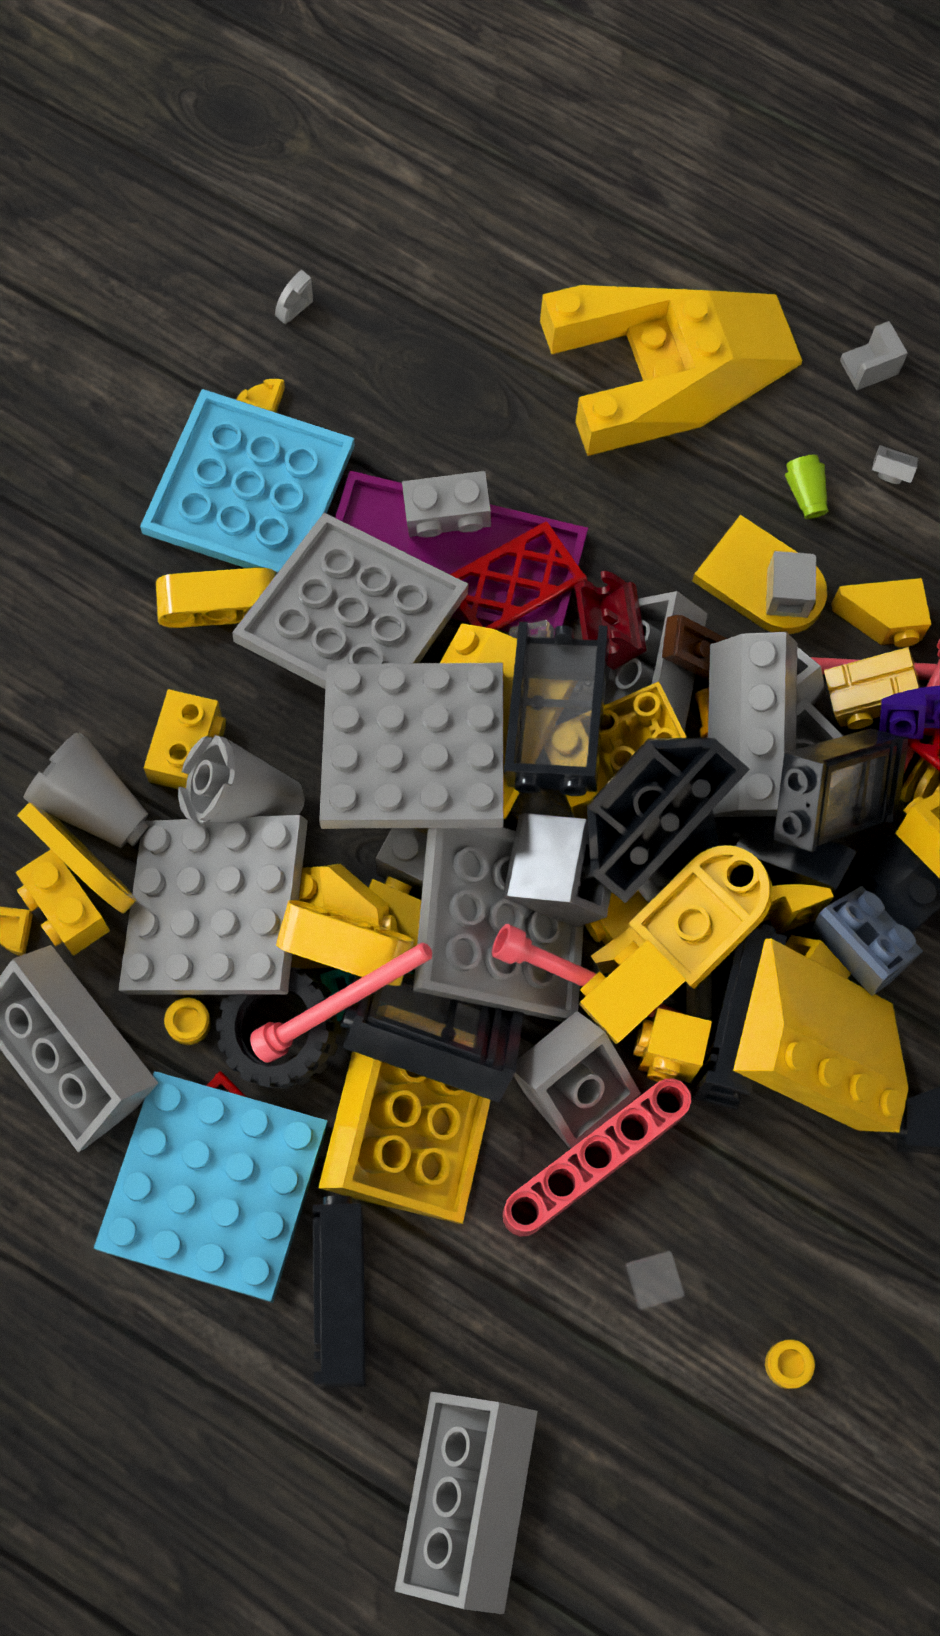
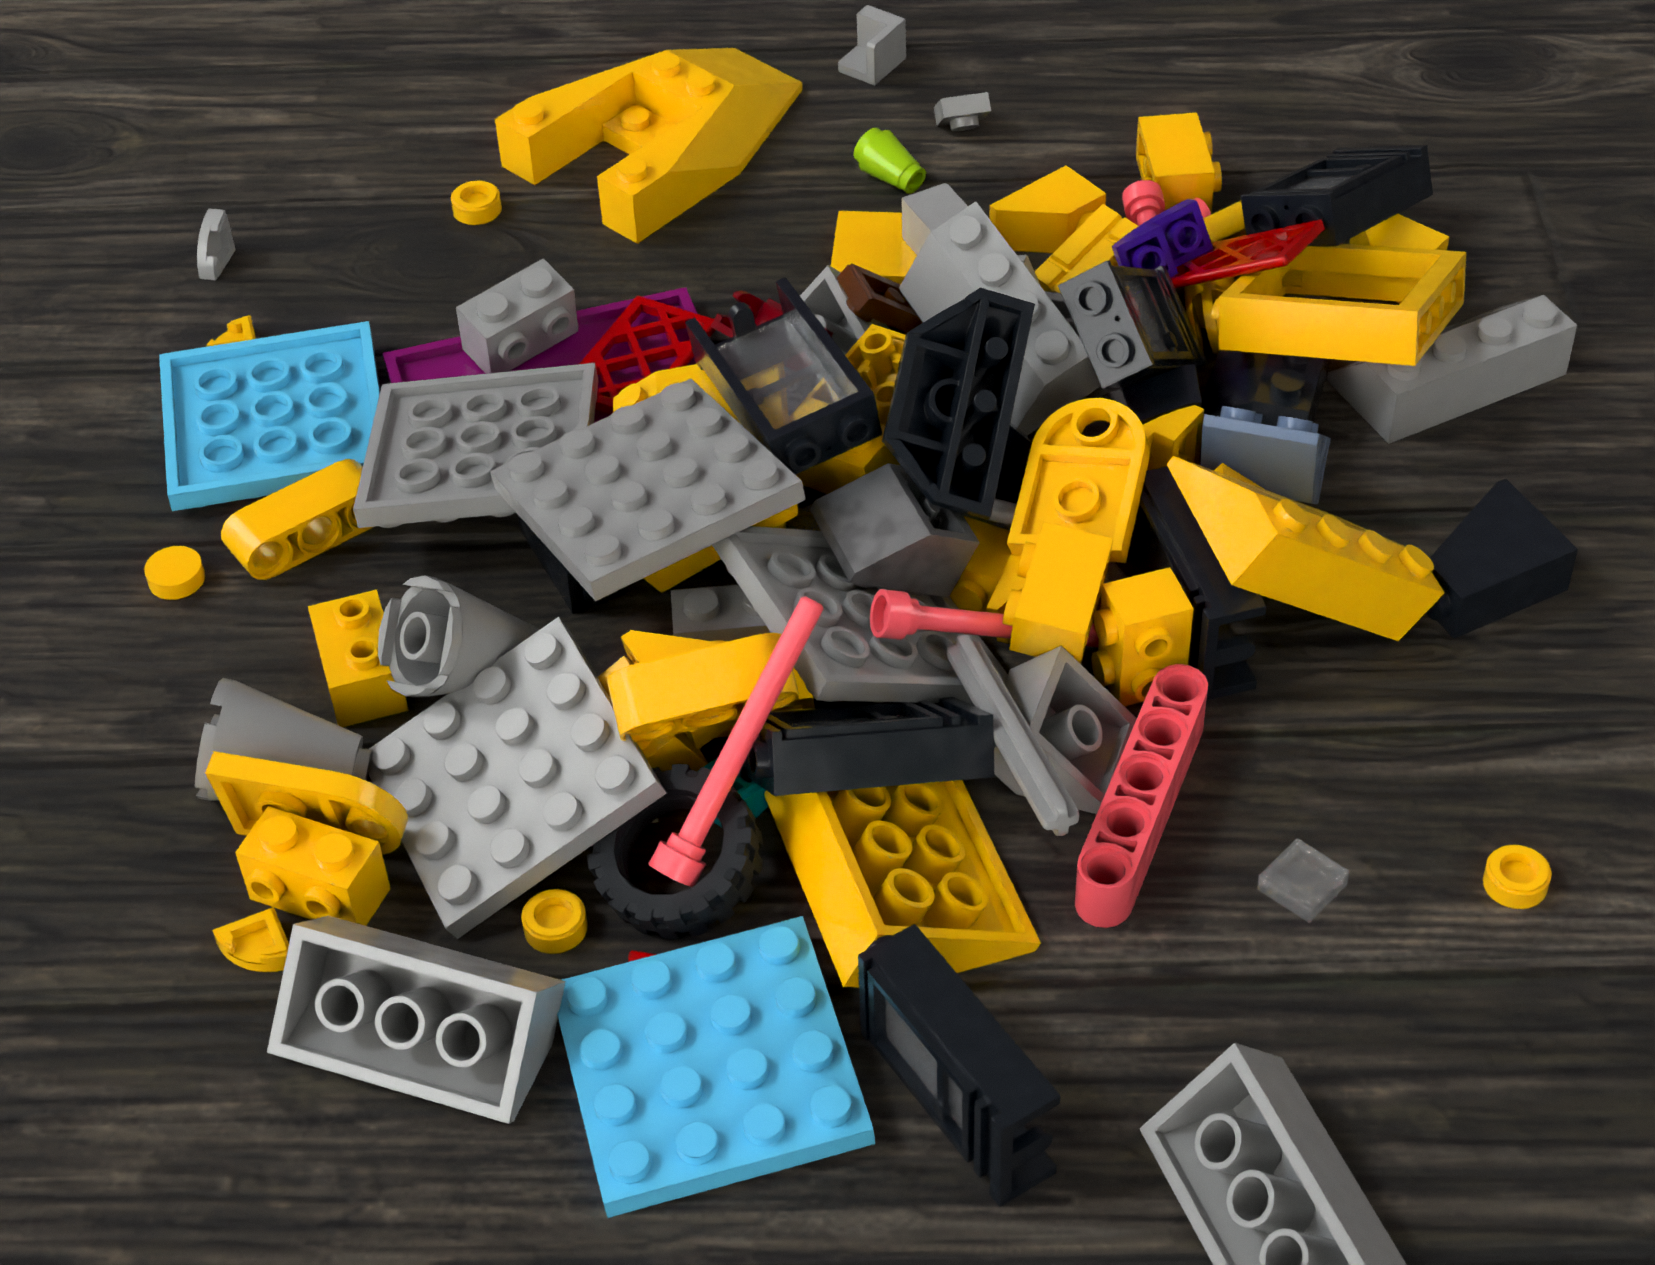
camera: 25 degrees left, 25 degrees down
none -> yellow tile [144,546,205,600]
none -> yellow tile [451,181,502,225]
none -> light grey axle [947,635,1080,836]

